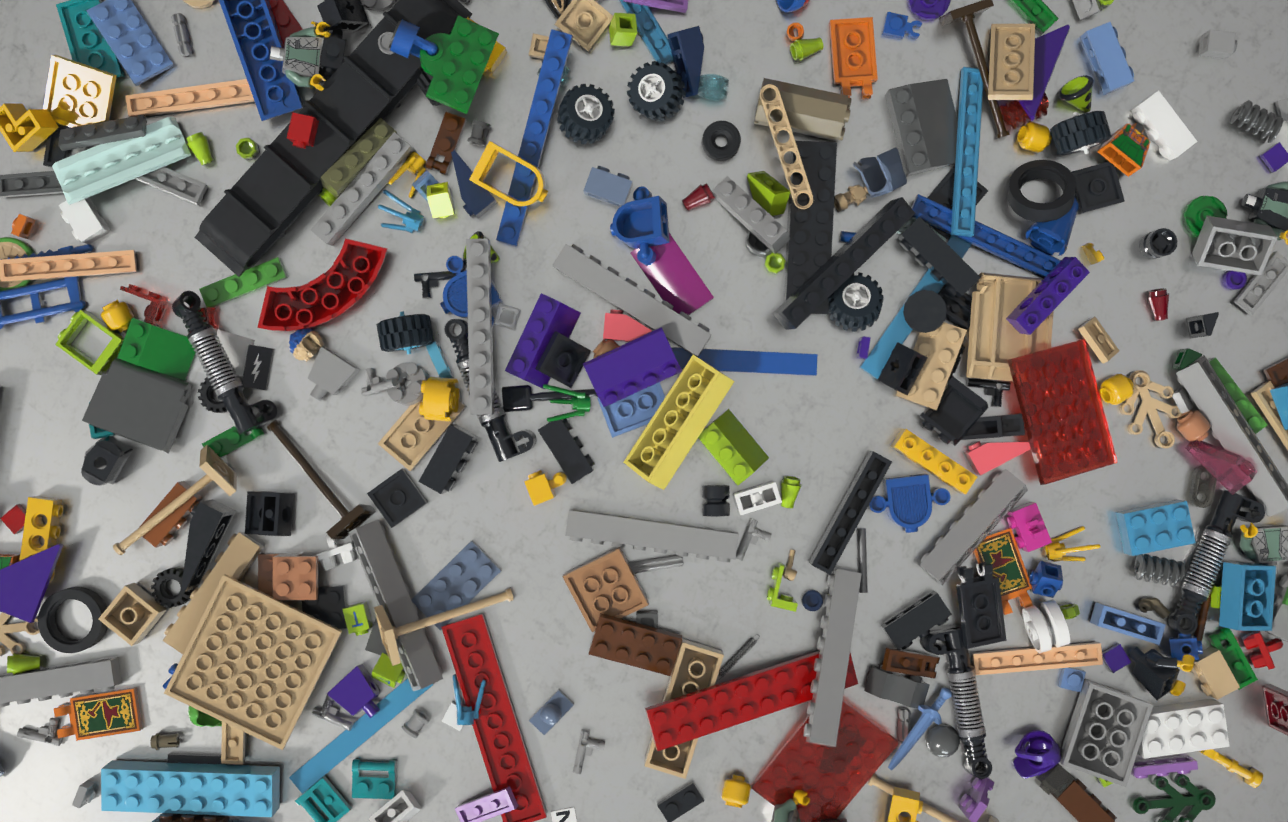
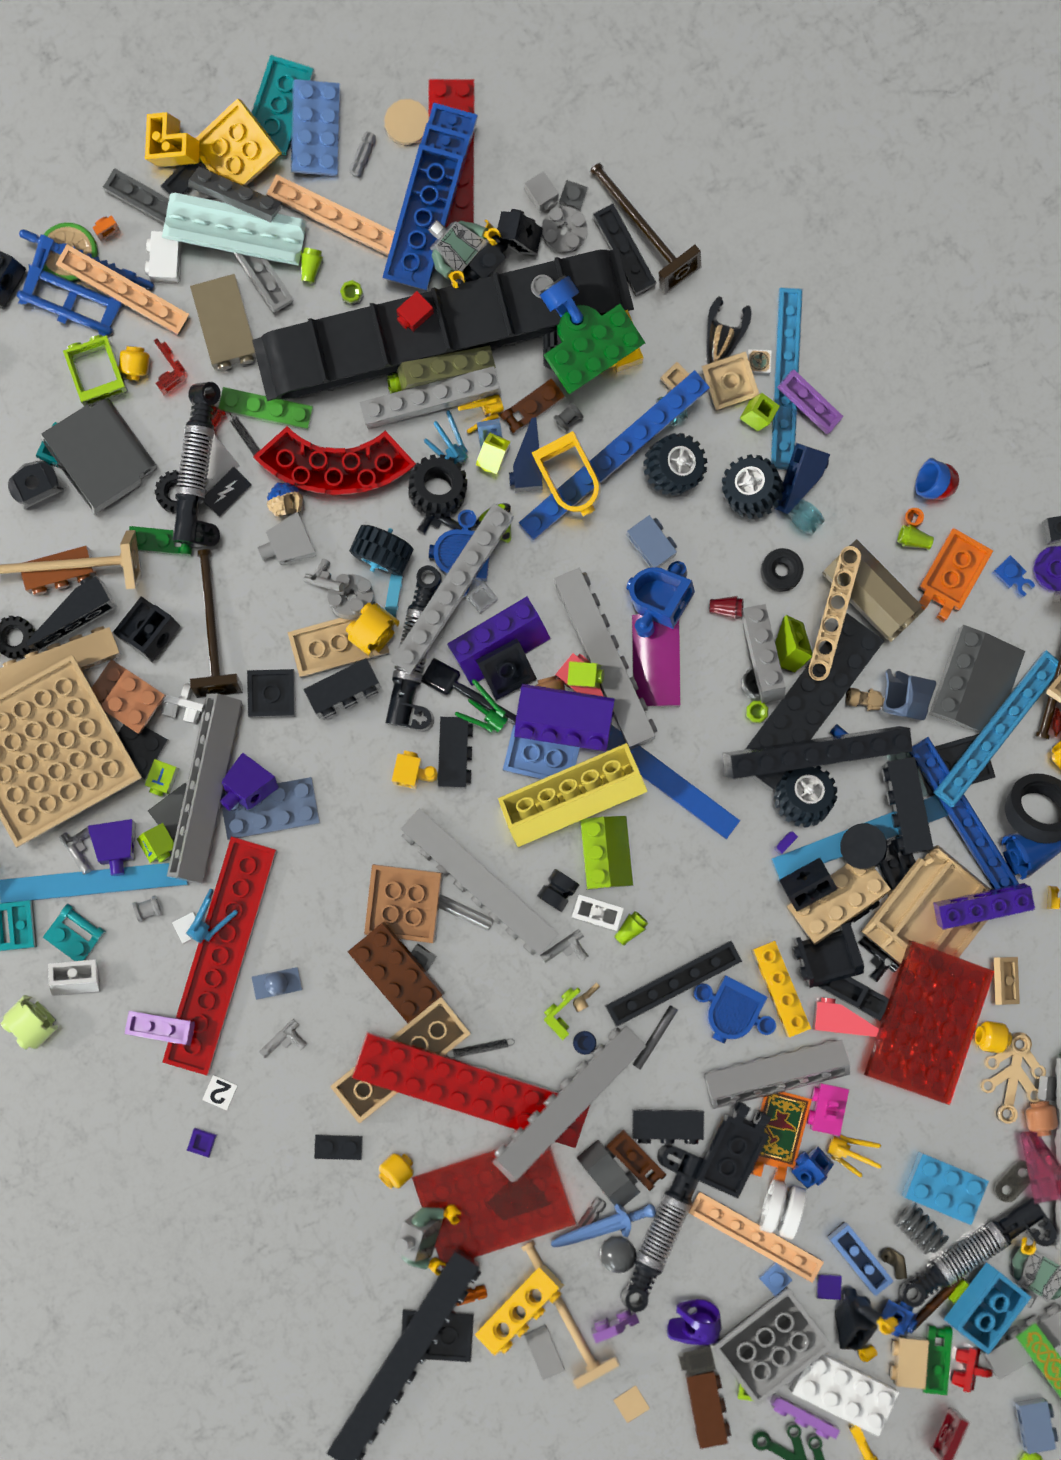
camera: 30 degrees right, 5 degrees down
green slope [117,318,197,381] -> none
tan tile [374,588,514,666] -> none
lime tile [1059,603,1080,619] -> none
none -> dark tan brick [190,274,256,371]
none -> dark purple torso [220,753,279,811]
none -> black piece [229,412,259,455]
none -> black tyre [408,454,468,518]
none -> lime brick [567,661,604,688]

